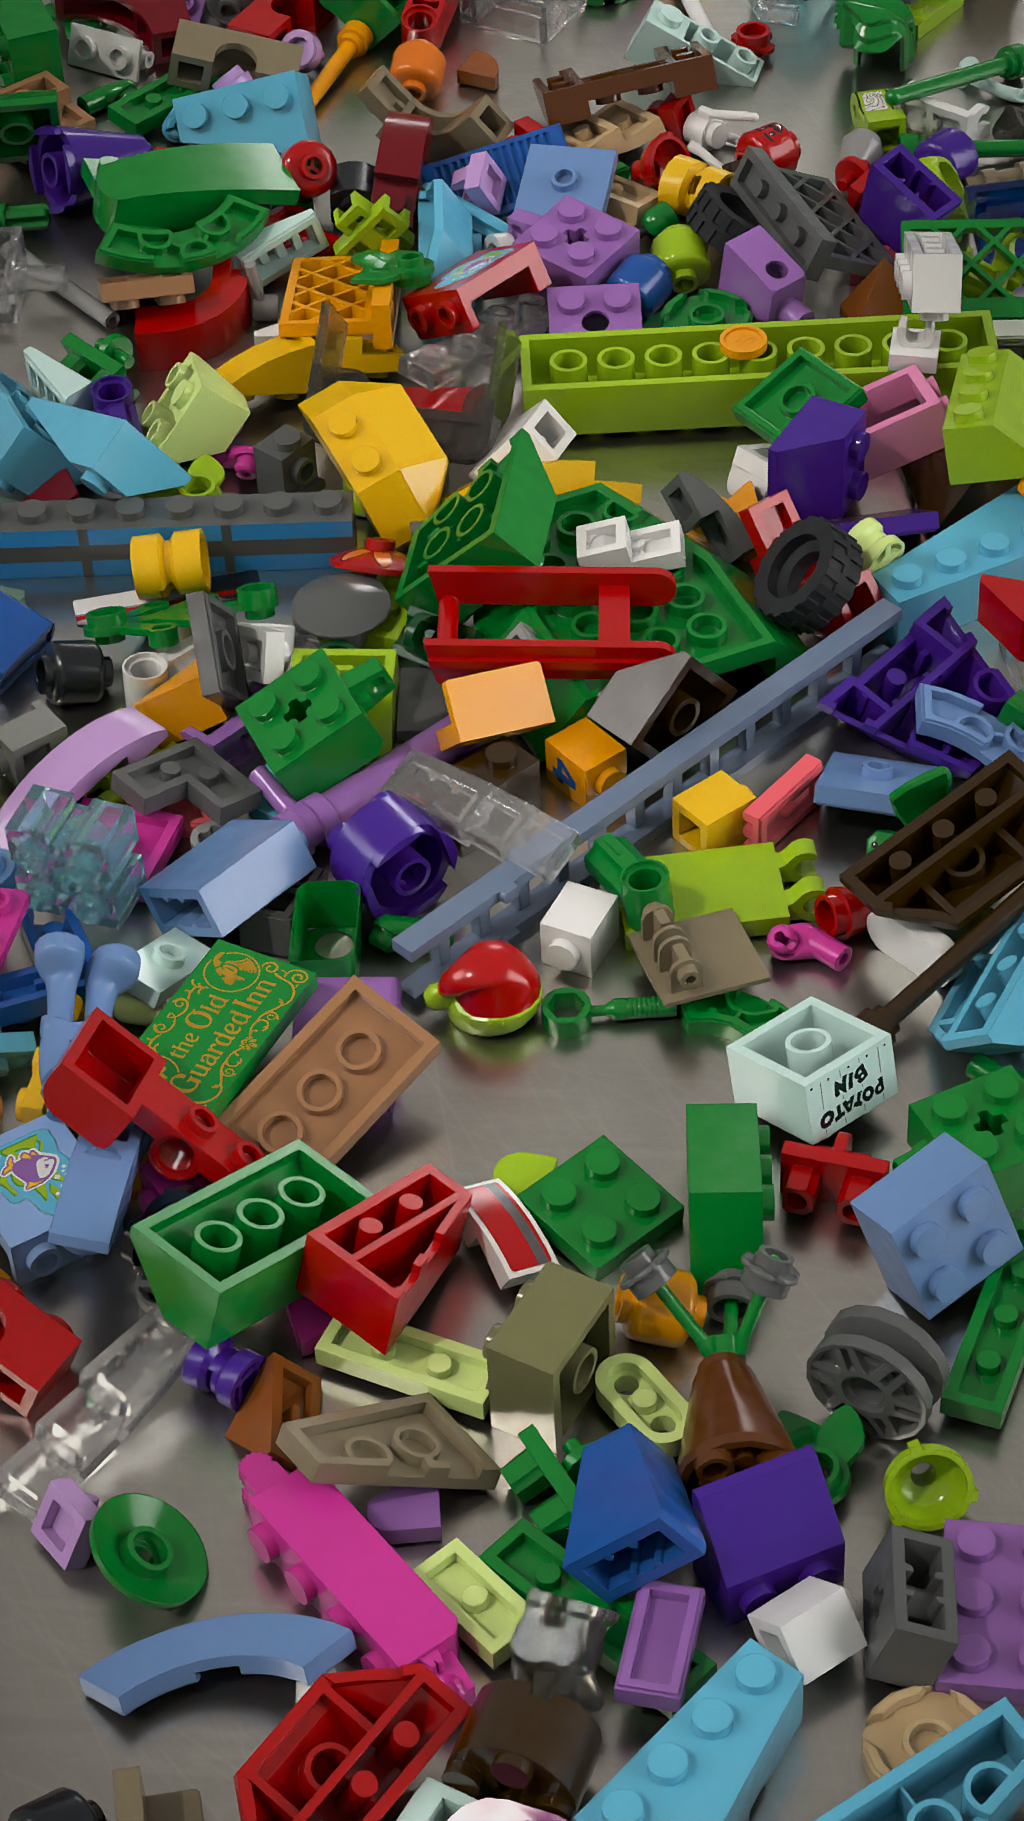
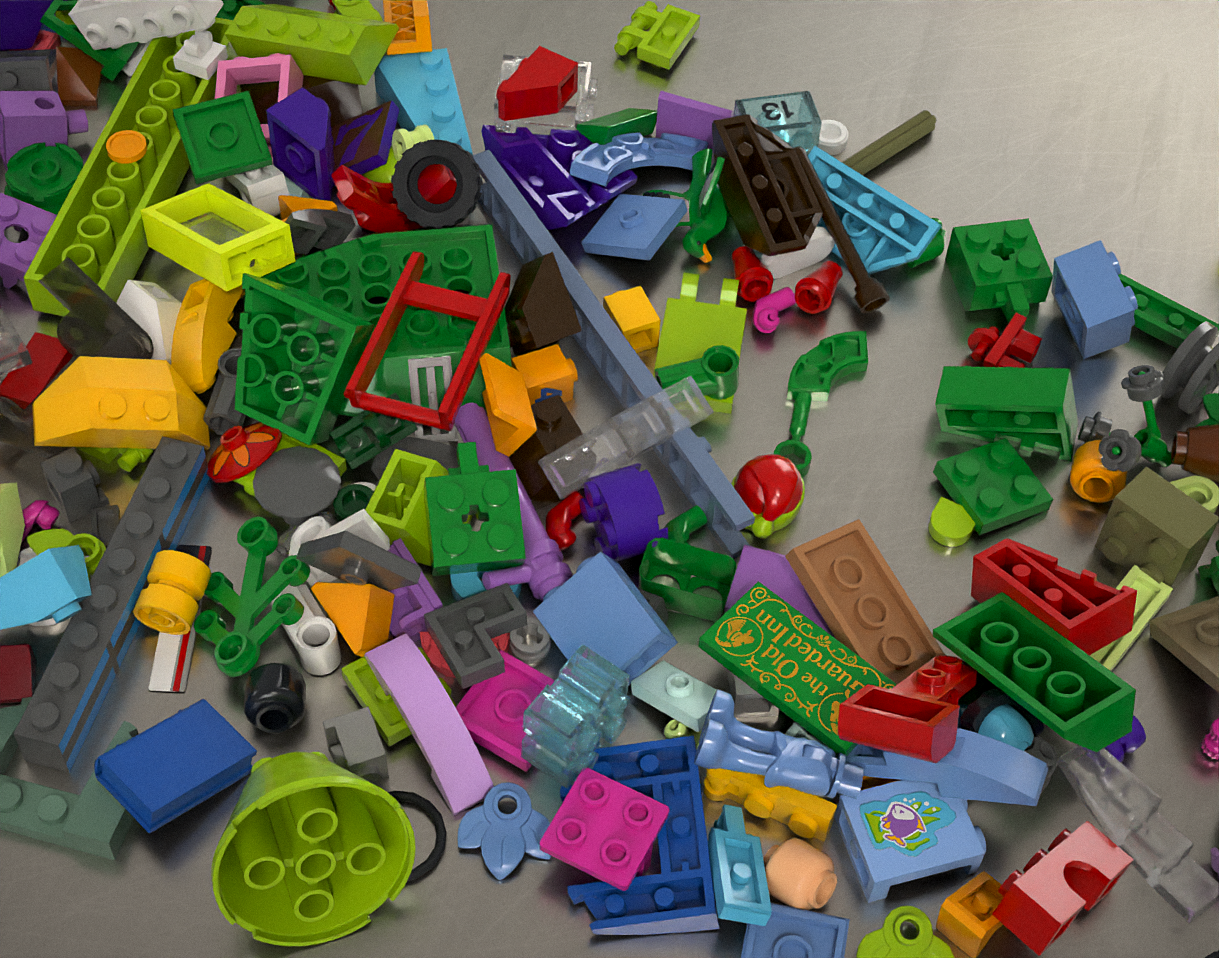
camera: 80 degrees left, 10 degrees up
dark orange slope [224,1352,321,1472] -> none
slope [463,1178,560,1290] -> none
white brick [540,881,619,978] -> none
white slope [576,515,686,570] -> none
dark tan hinge [627,902,771,1008] -> none
light aqua brick [726,996,899,1146] -> none
coral tile [743,754,823,845] -> none
none -> neon yellow window [140,183,296,291]
none -> red cone [795,261,843,314]

